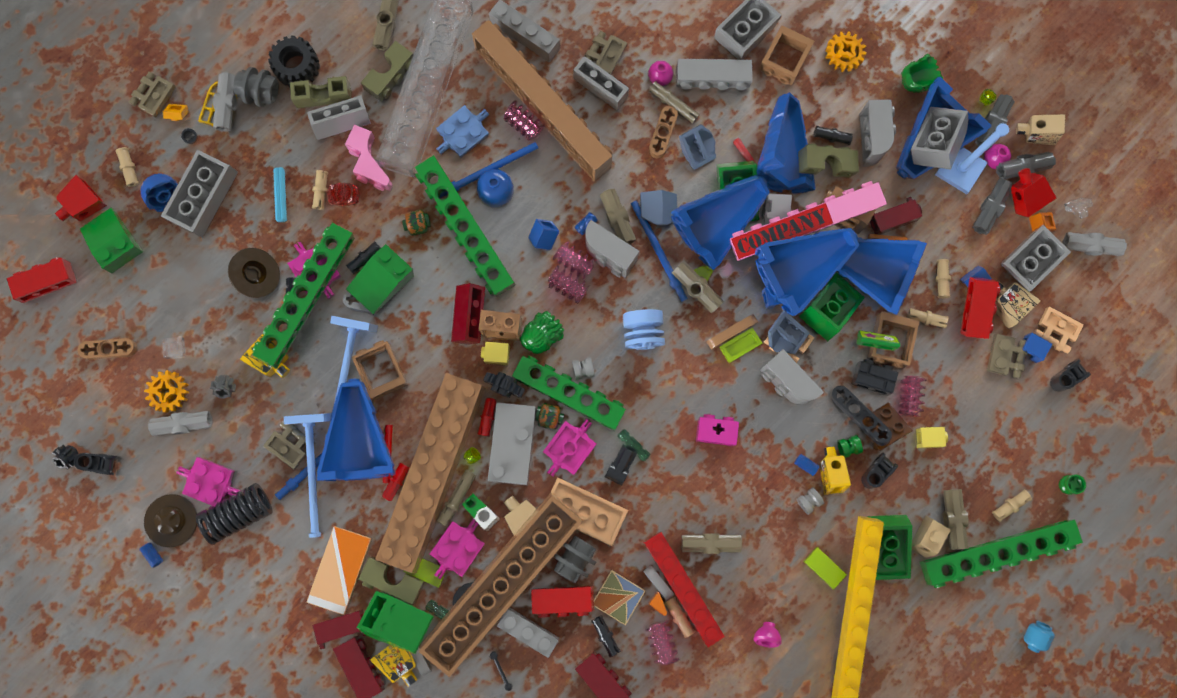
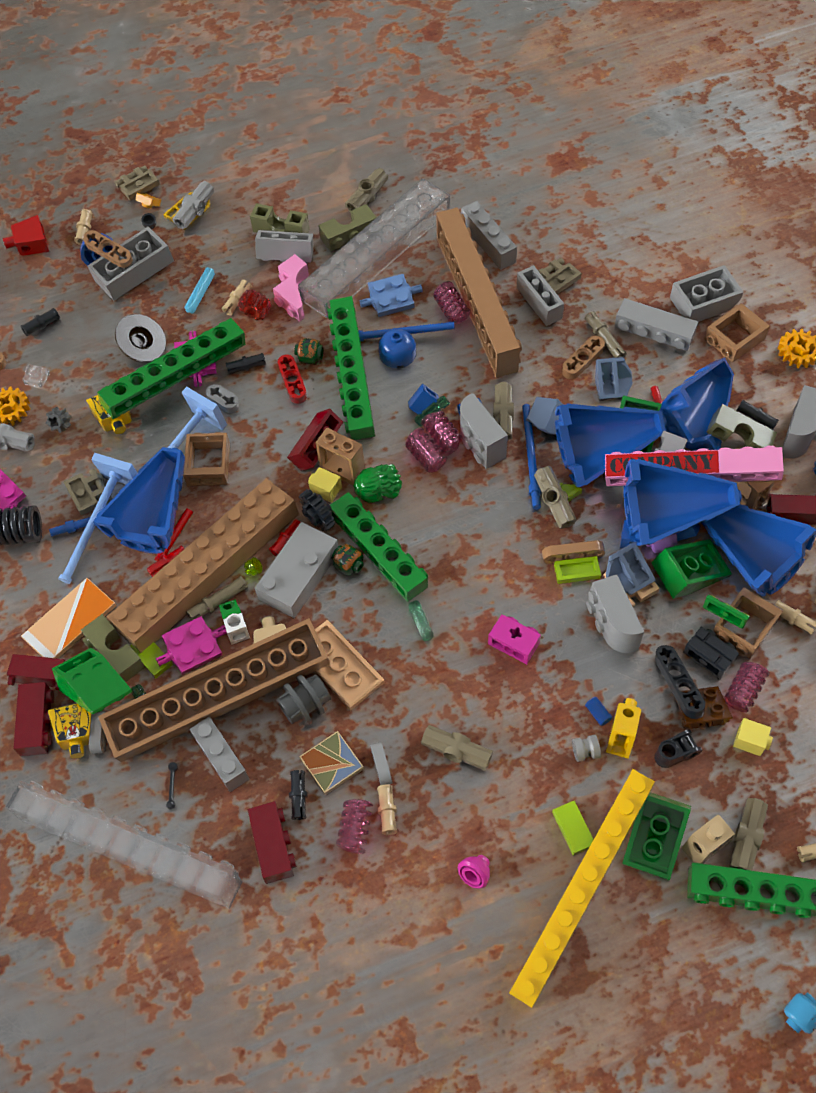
camera: 30 degrees right, 20 degrees down
green slope [80,207,143,274] -> none
dark grey piece [234,67,279,107] -> none
black tyre [268,36,320,87] -> none
green slope [346,244,414,315] -> none
red brick [531,586,594,618] -> none
dark pink plate [543,419,597,477] -> none
light grey wheel [572,358,595,380] -> none
black piece [605,444,638,486] -> none
light blue wheel [623,309,665,350] -> none
red arch [643,532,725,647] -> none
dark pink brick [648,60,673,86] -> none
orange slope [648,591,667,616] -> none
green wheel [837,435,863,458] -> none
none -> black pin [20,308,60,336]
none -> medium nougat beam [83,230,133,268]
none -> red beam [277,354,307,404]
none -> clear green axle [414,395,450,427]

